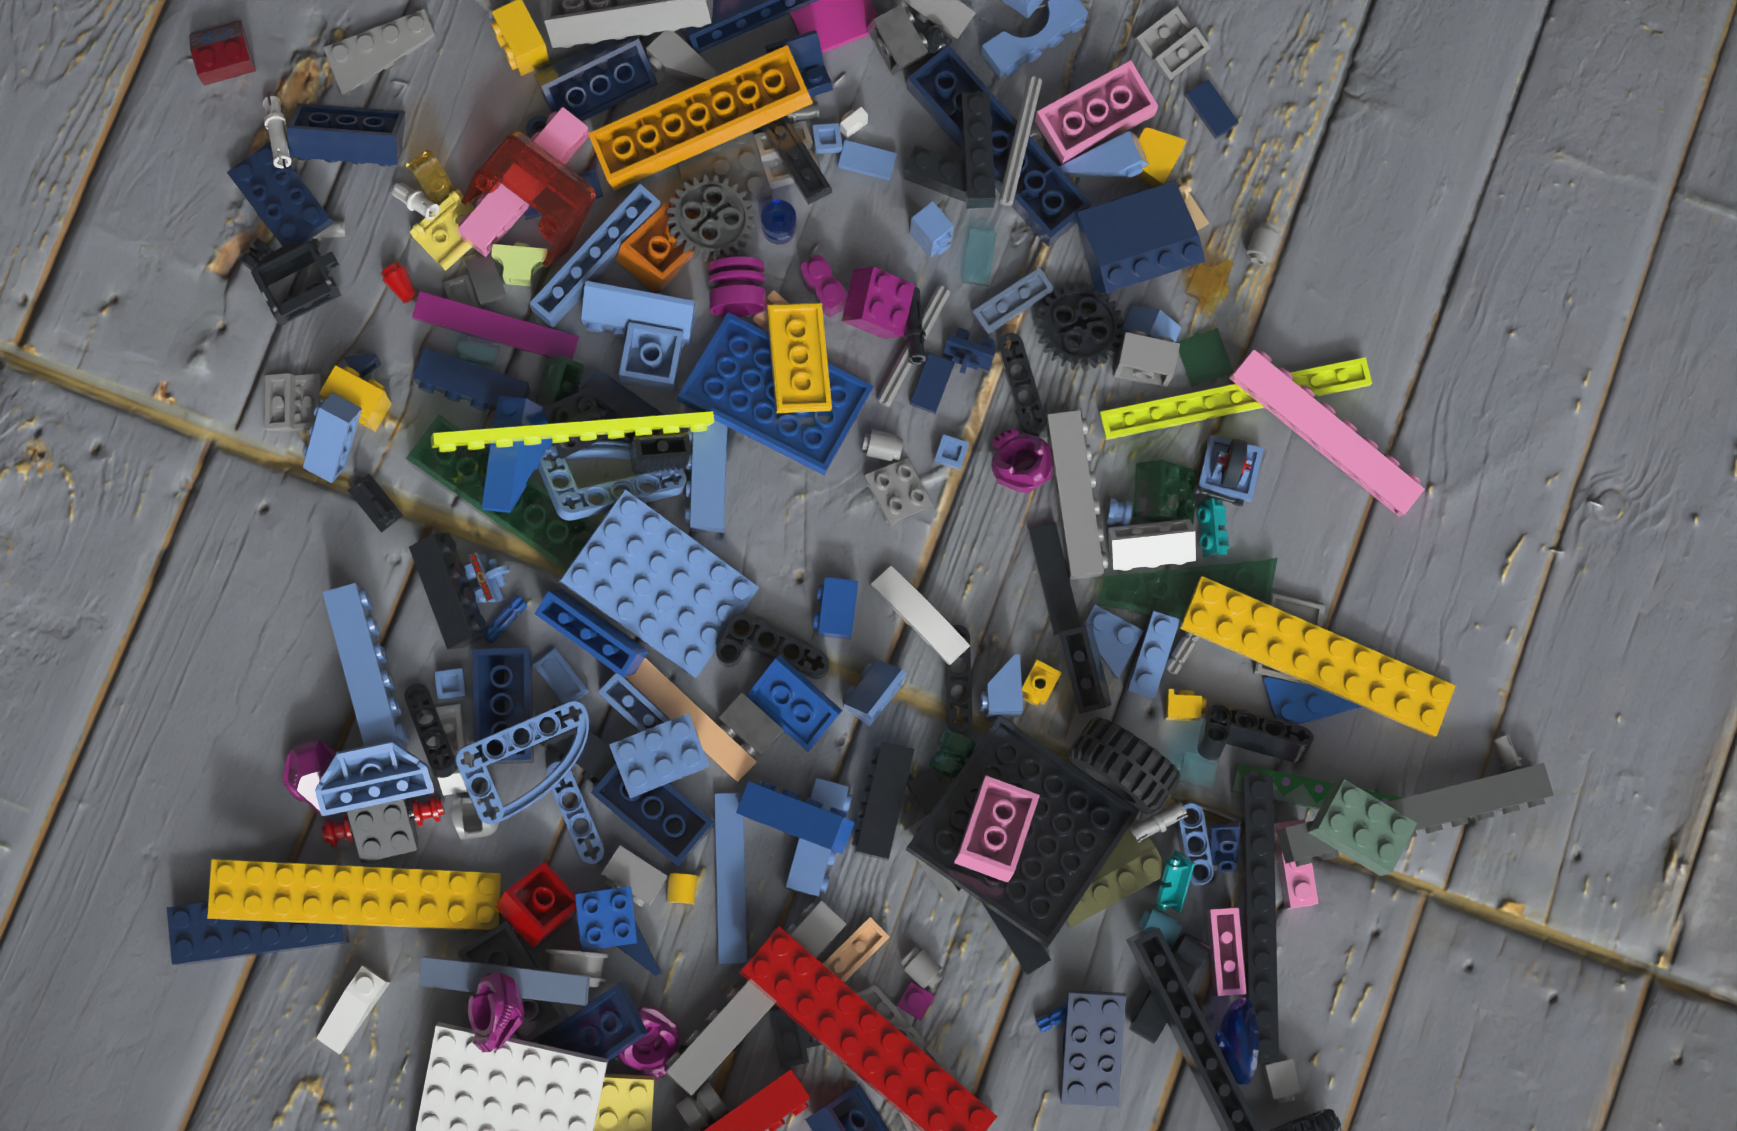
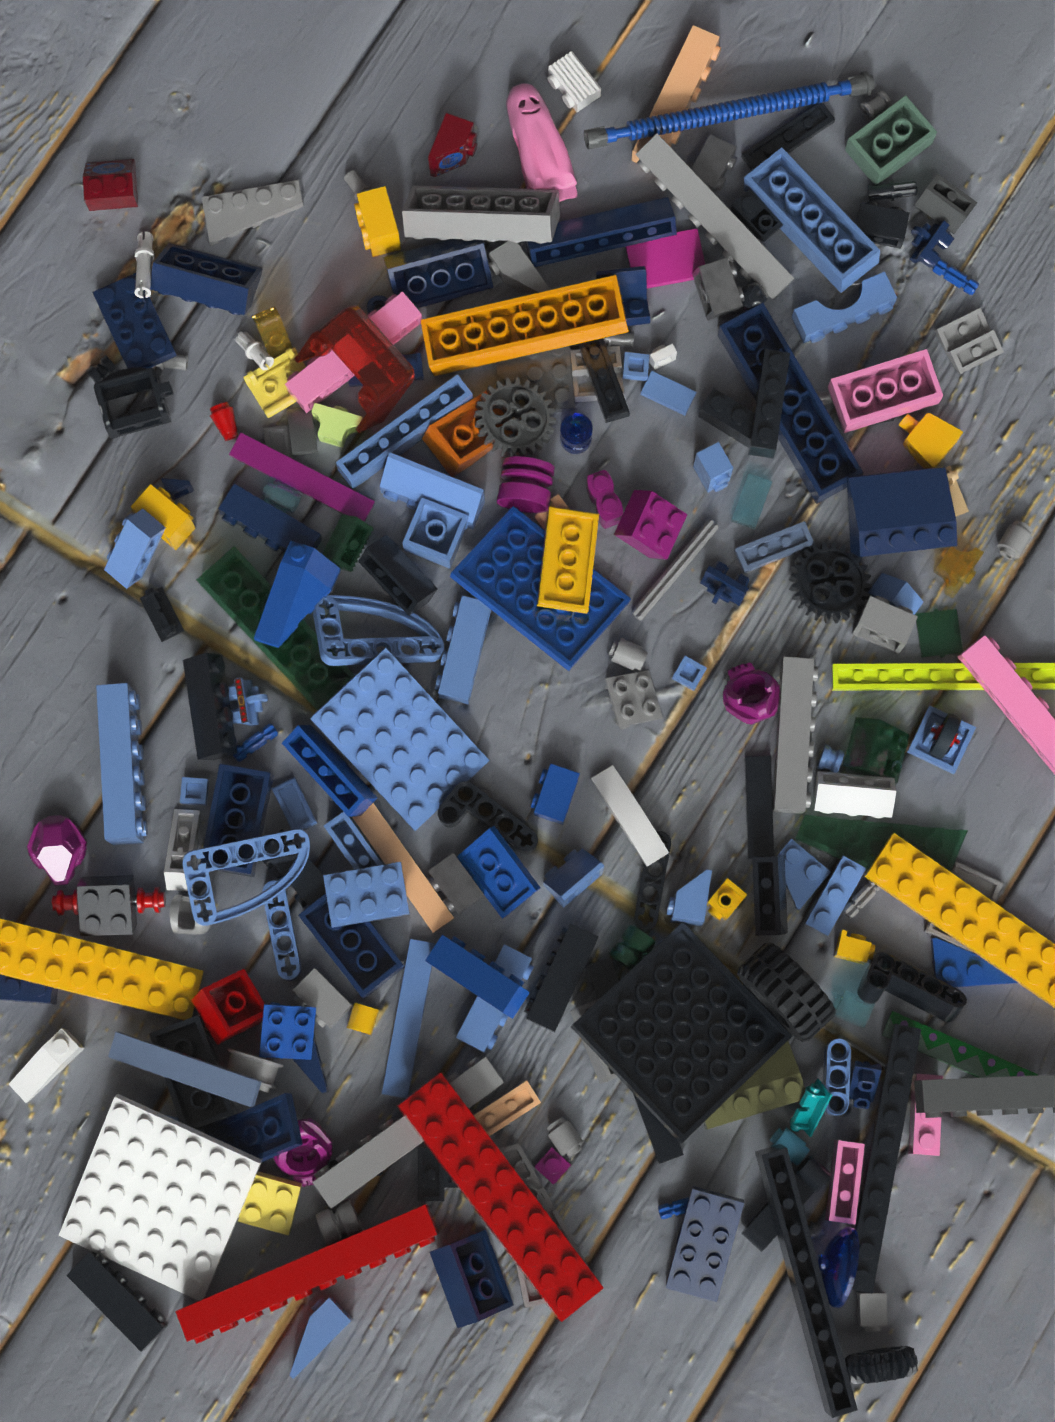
camera: 20 degrees right, 0 degrees up
light grey slope [264,373,325,431] -> none
medium blue wedge [314,740,434,816] -> none
black beam [404,683,457,778] -> none
neon yellow plate [431,412,714,452] -> none
magenta helmet [468,972,525,1053] -> none
black hinge [543,386,607,459] -> none
black brick [629,432,692,474] -> none
black pin [904,287,926,365] -> none
dark blue tile [910,353,955,414] -> none
bright pink brick [954,776,1040,882] -> none
black beam [998,333,1046,436] -> none
light grey axle [999,76,1042,206] -> none
medium blue slope [1059,131,1149,177] -> none
light grey pin [1129,801,1188,843] -> none
dark blue tile [1185,79,1239,139] -> none
black hinge [1191,484,1244,506] -> none
teal hinge [1197,498,1230,558] -> none
sand green brick [1308,779,1417,876] -> none

